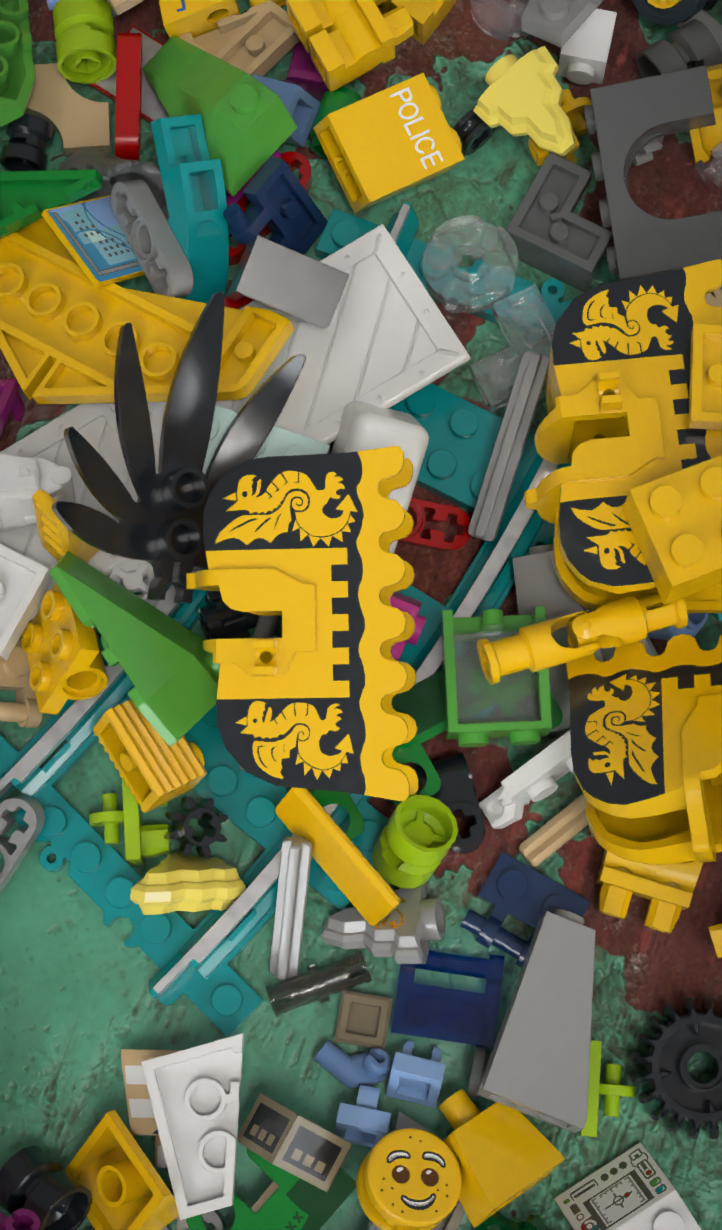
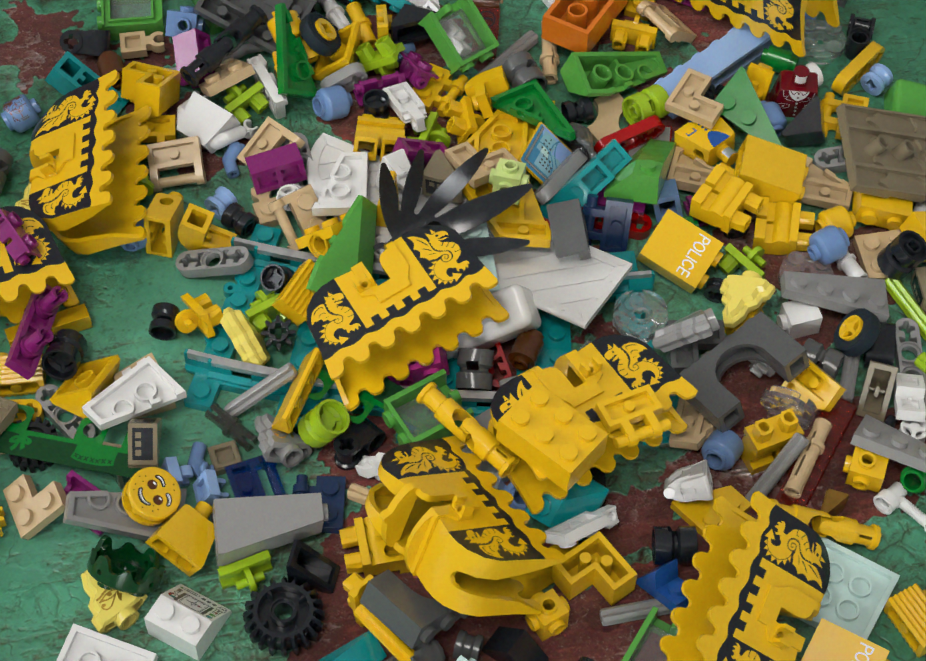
camera: 55 degrees right, 20 degrees down
none -> black wheel [148,302,180,341]
none -> yellow hips [174,293,223,339]
none -> black wheel [260,264,295,293]
none -> black slope [286,539,340,594]
none -> dark tan slope [422,149,463,203]
none -> tan plate [445,141,519,188]
none -> dark grey wheel [456,348,494,391]
none -> yellowish green brick [489,158,530,205]
none -> reddish brown brick [508,329,544,371]
none -> light grey rock [651,308,720,353]
none -> lime hips [718,243,767,280]

